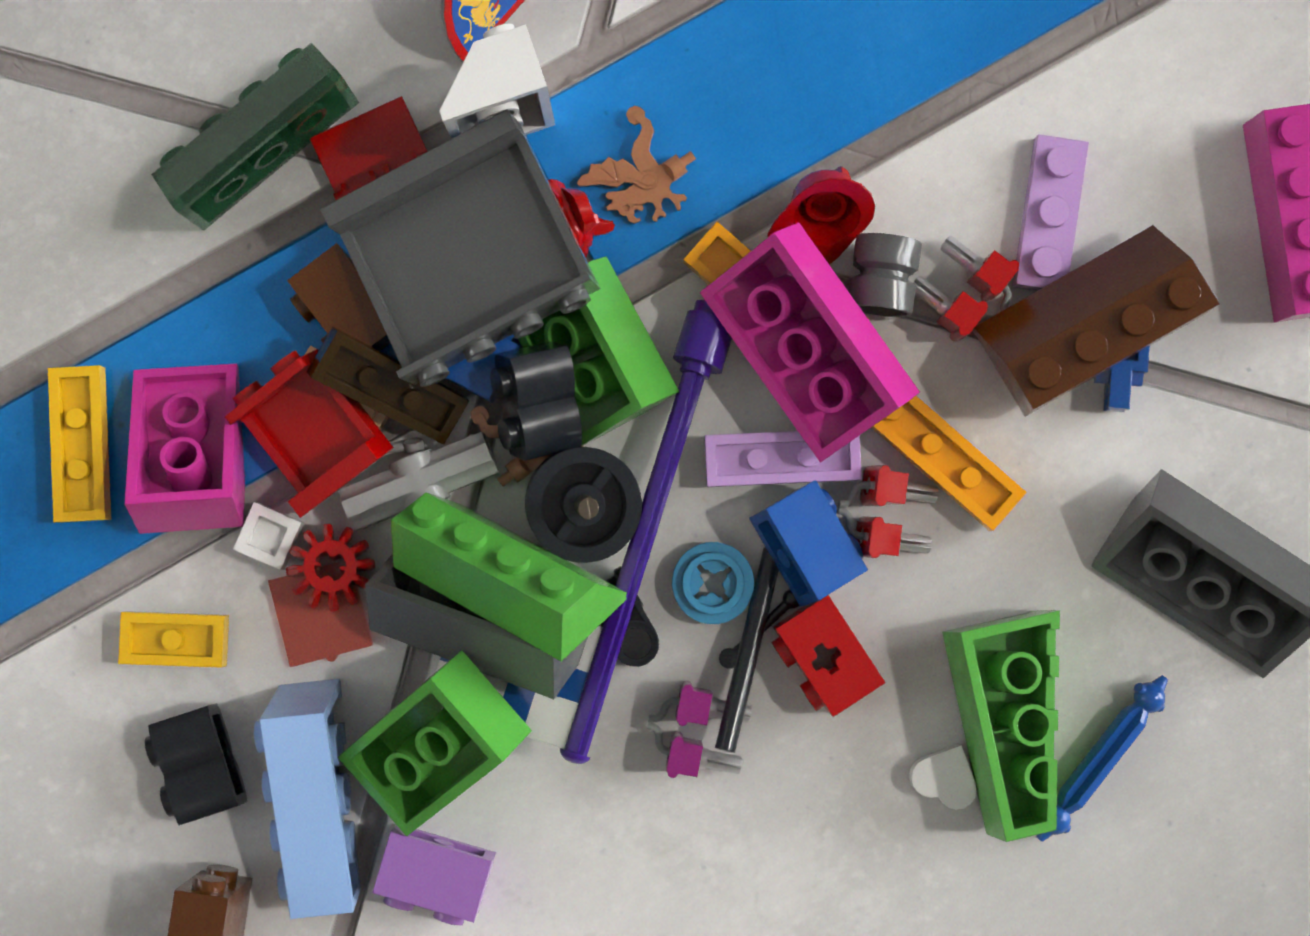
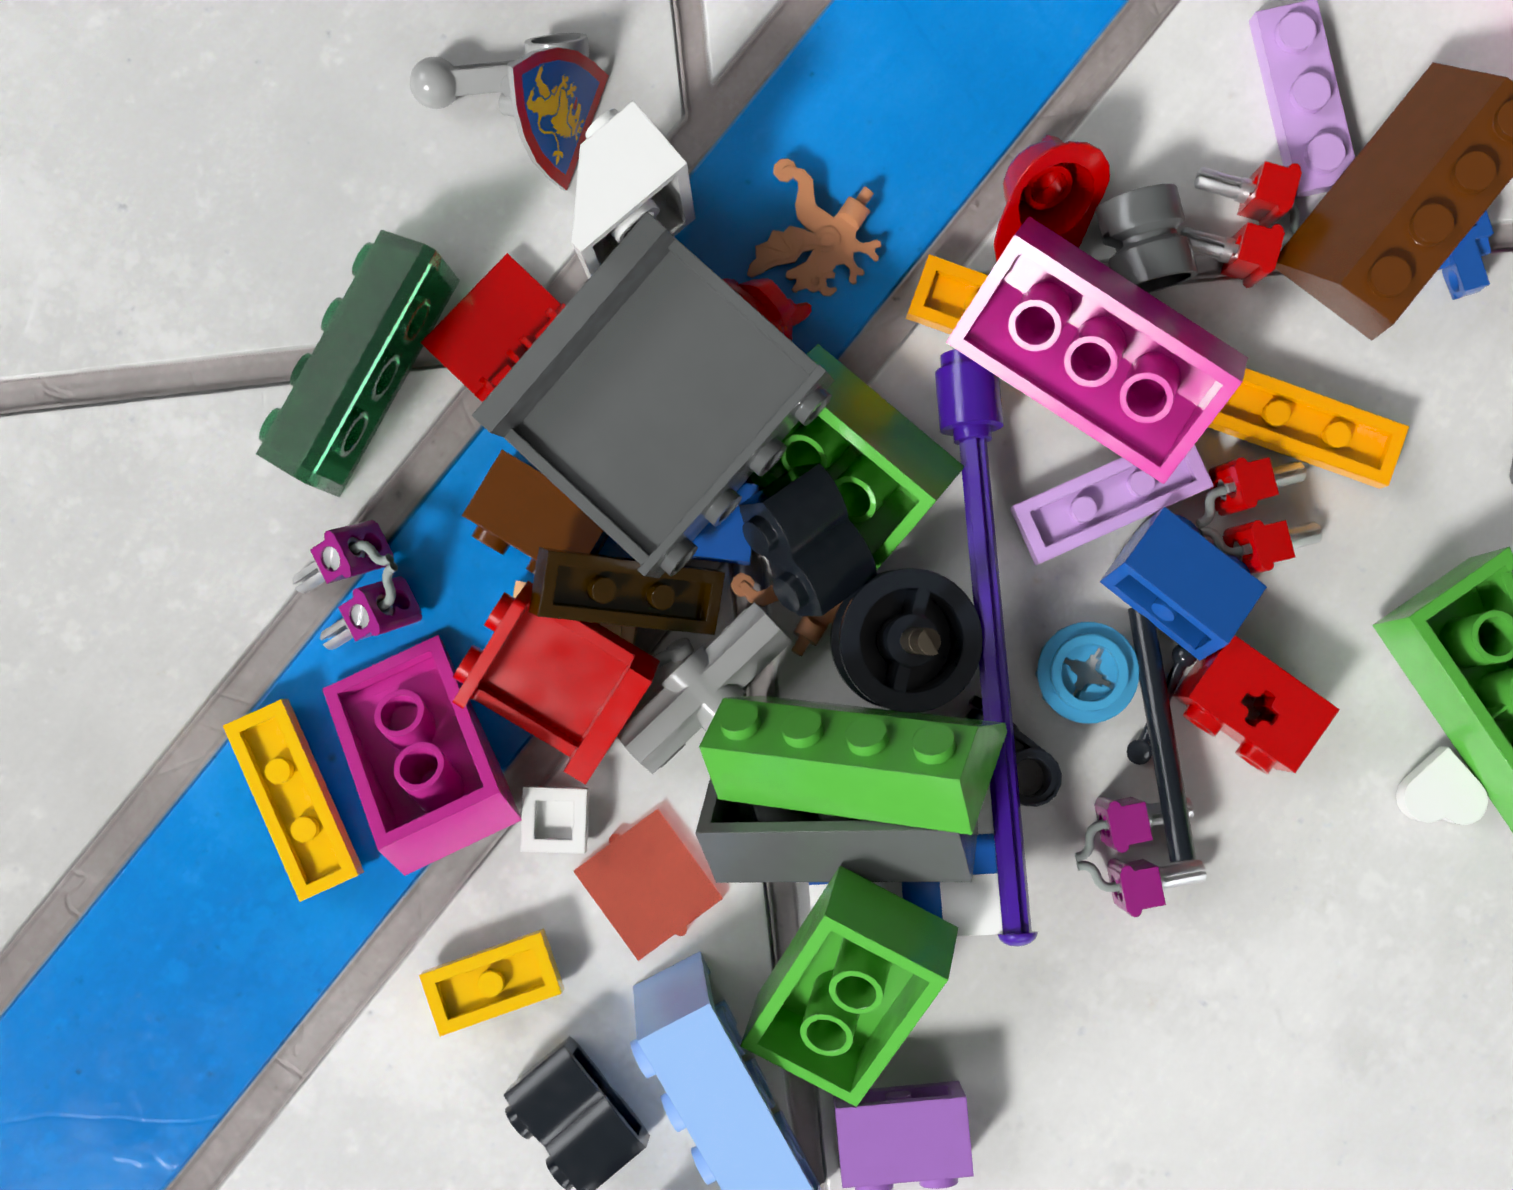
camera: 10 degrees left, 0 degrees up
red gear [286,524,376,613] -> none
none -> magenta piece [292,520,422,650]

